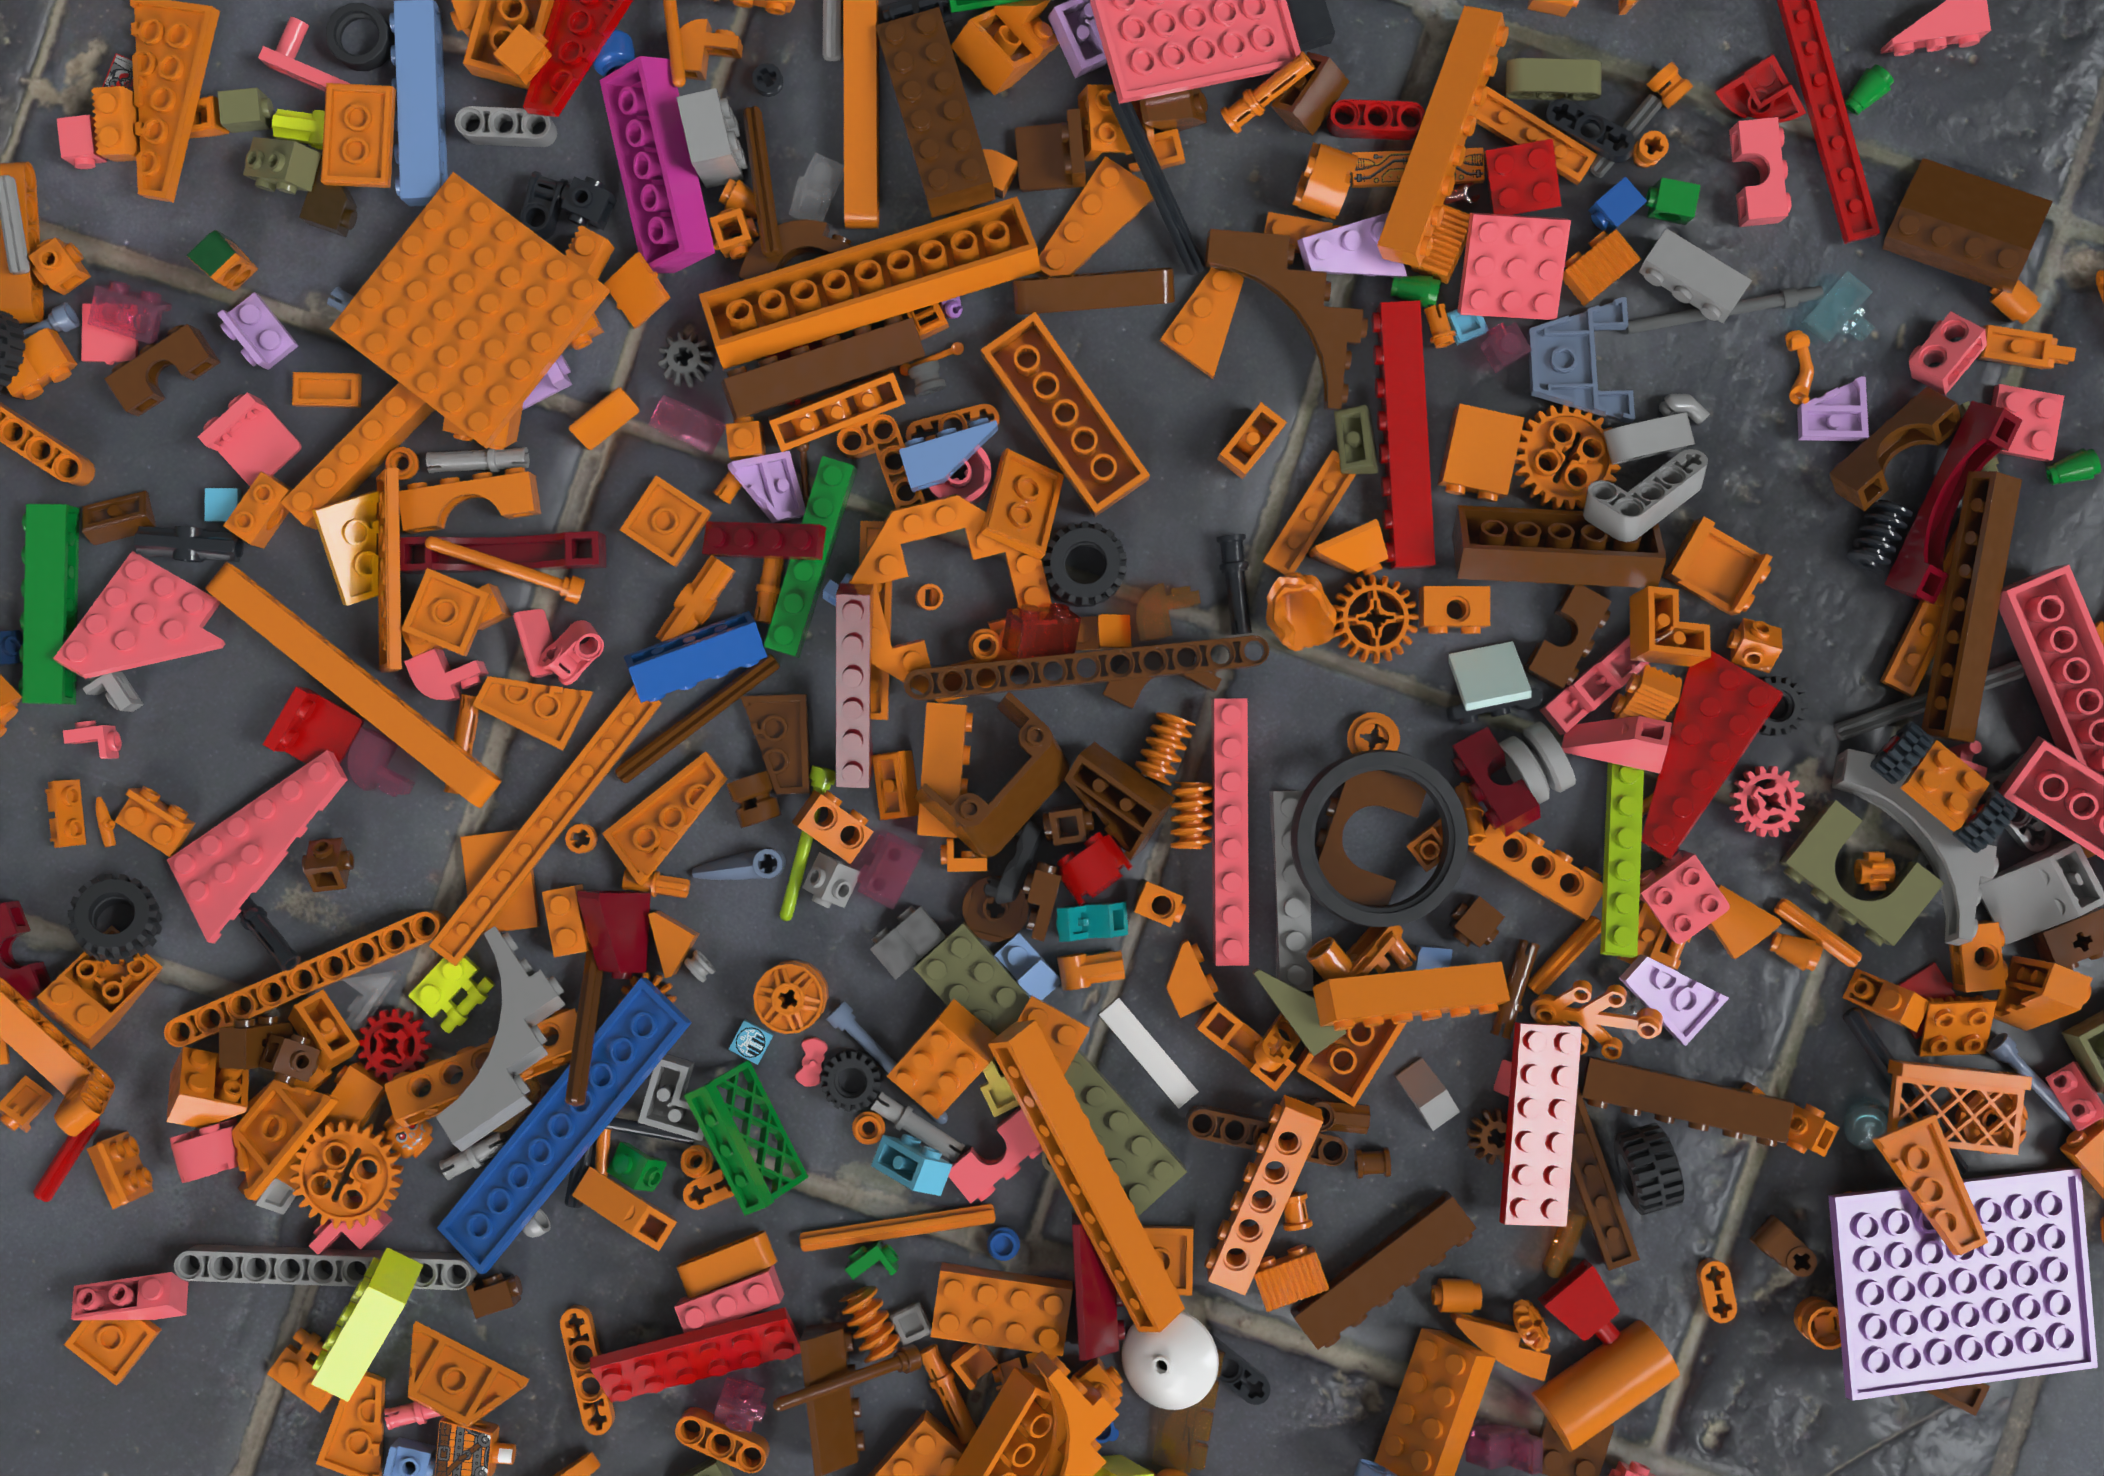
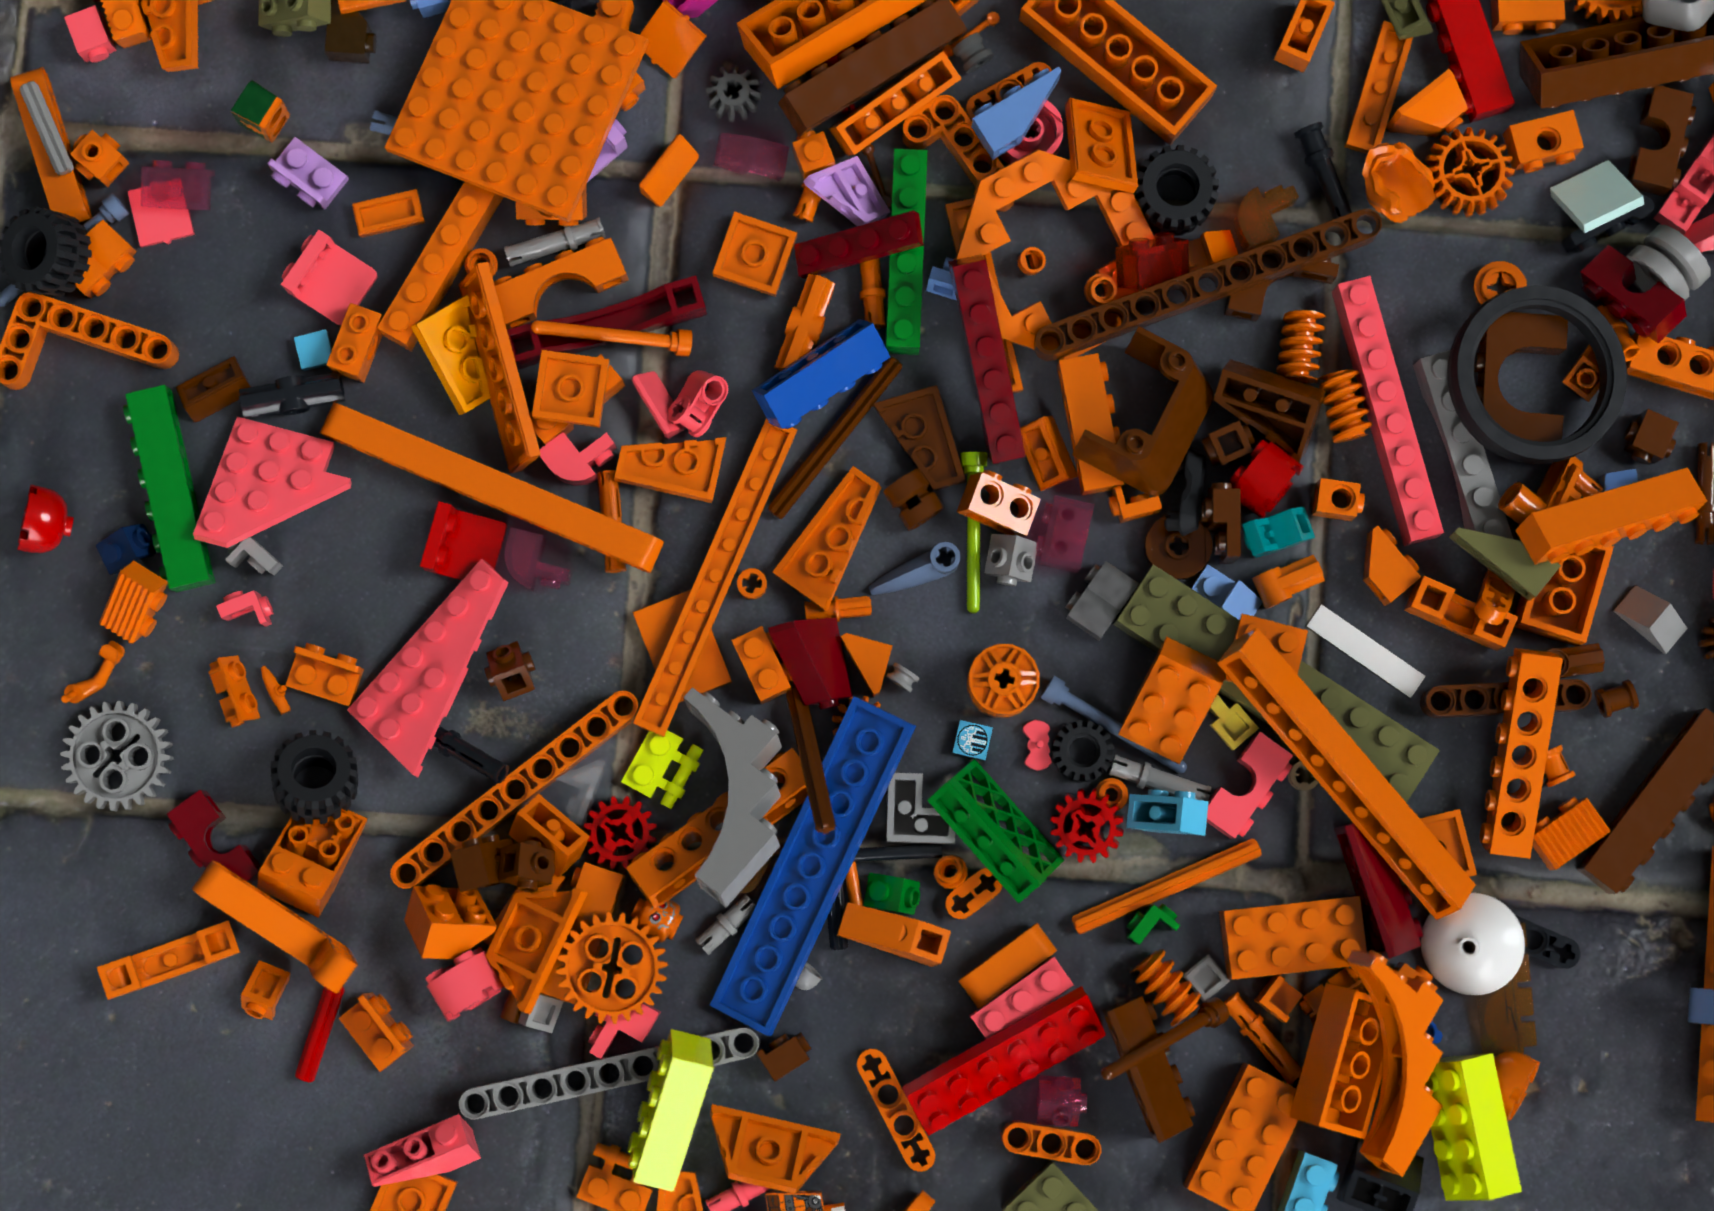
camera: 15 degrees left, 5 degrees down
reddish brown arch [104,324,221,417] -> none
blue plate [987,1227,1020,1261] -> none
none -> red gear [1050,788,1124,863]

